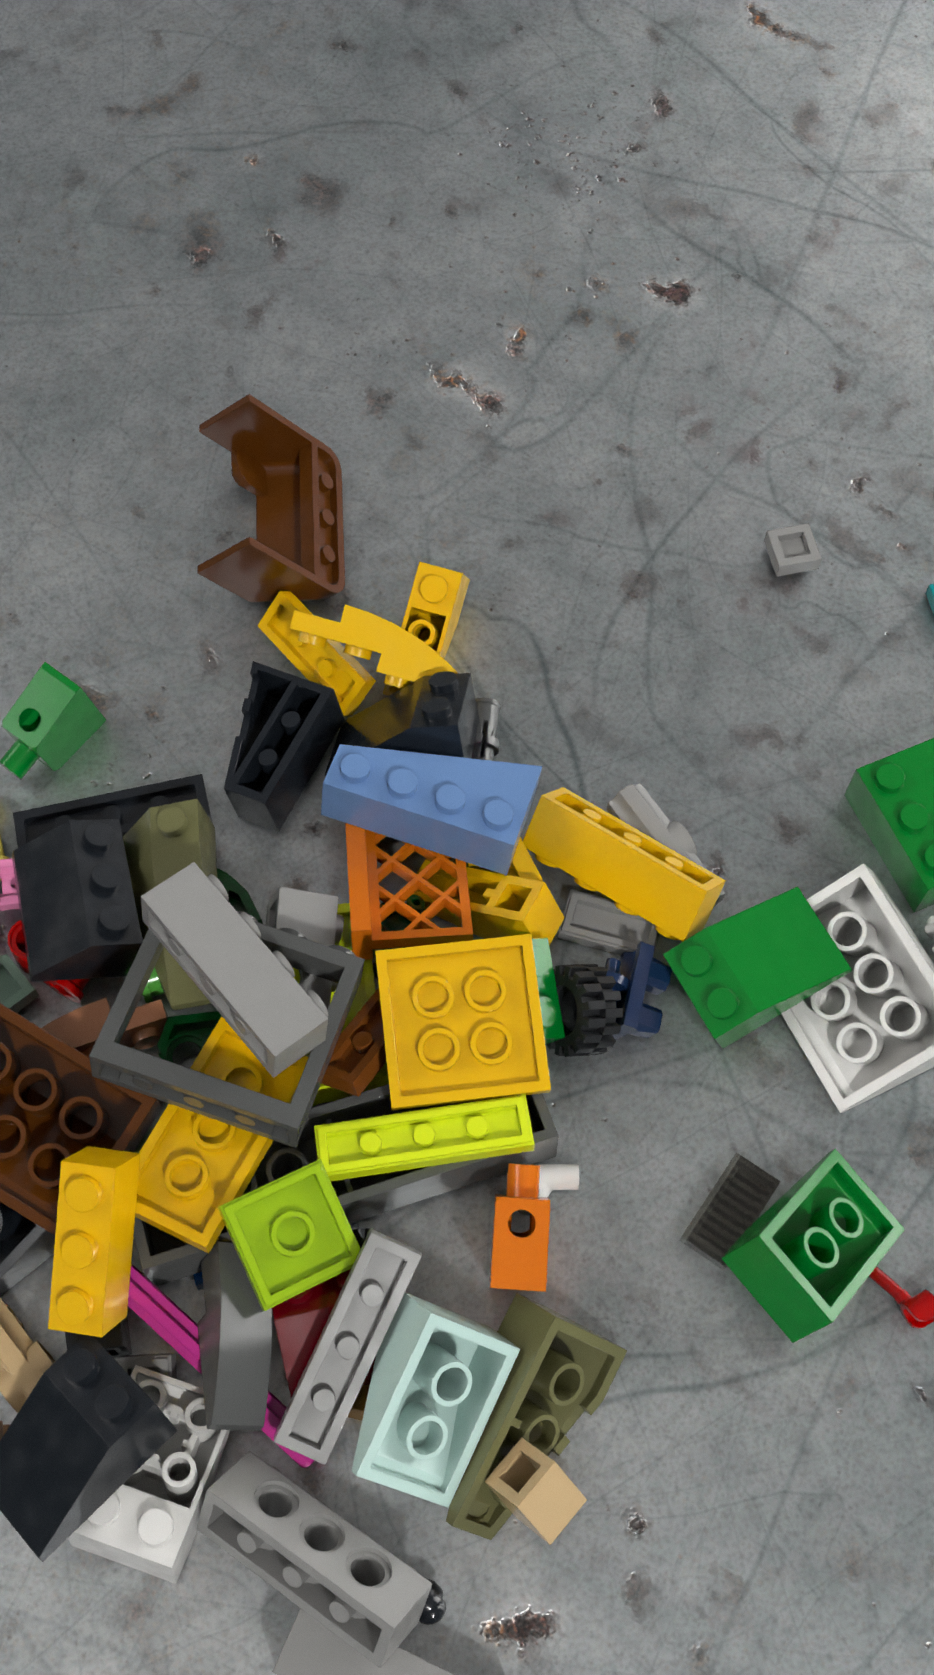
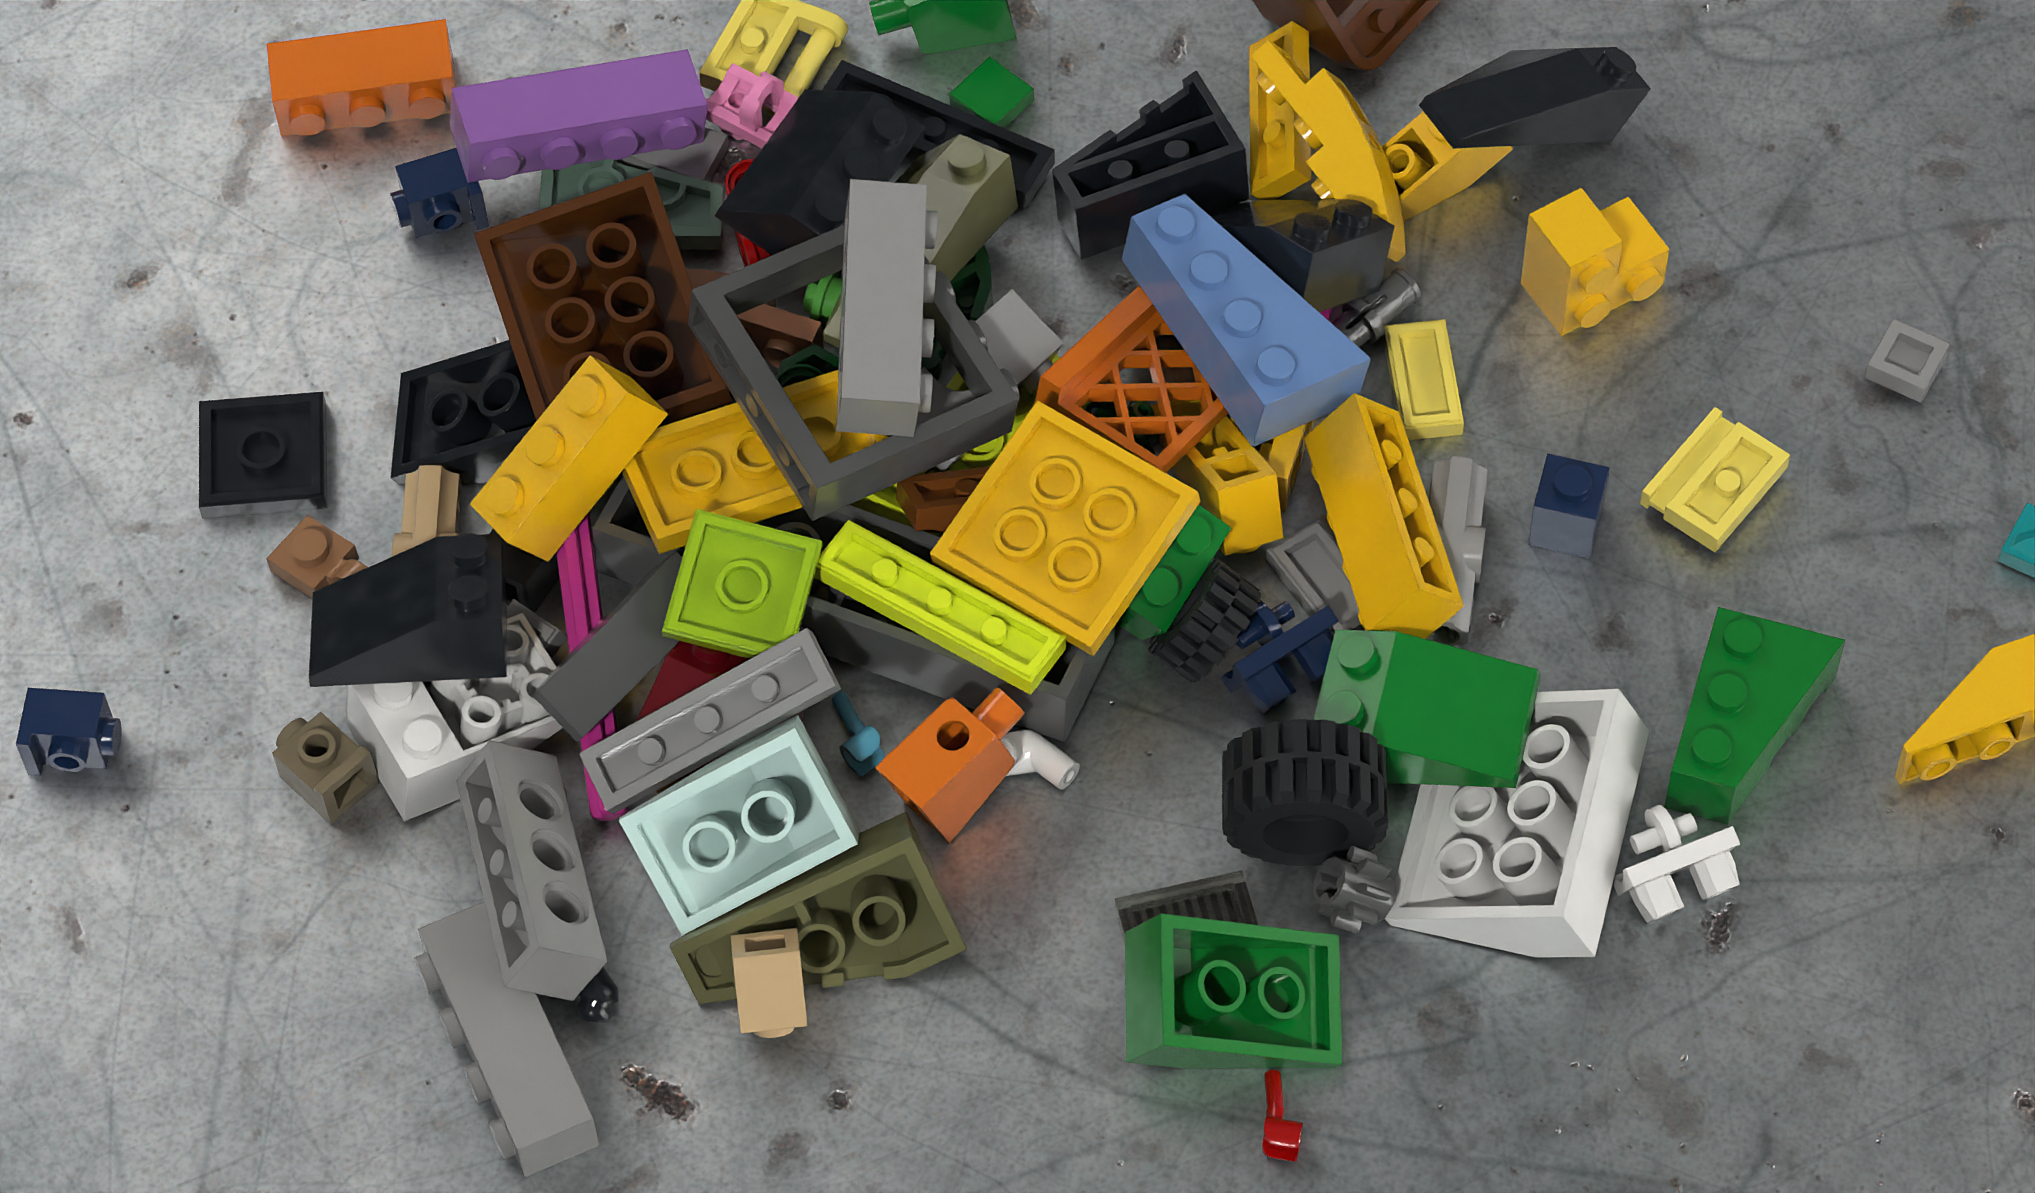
camera: 45 degrees right, 5 degrees down
none -> dark tan brick [272,712,379,824]
none -> medium azure hand [832,692,885,777]
none -> green tile [949,57,1034,128]
none -> black tyre [1222,719,1388,866]
none -> dark grey gear [1313,846,1396,934]
none -> light yellow tile [1383,319,1464,441]
none -> black wedge [1419,47,1651,149]
none -> yellow brick [1521,188,1670,336]
none -> dark blue brick [1528,453,1610,559]
none -> light yellow plate [1640,407,1790,552]

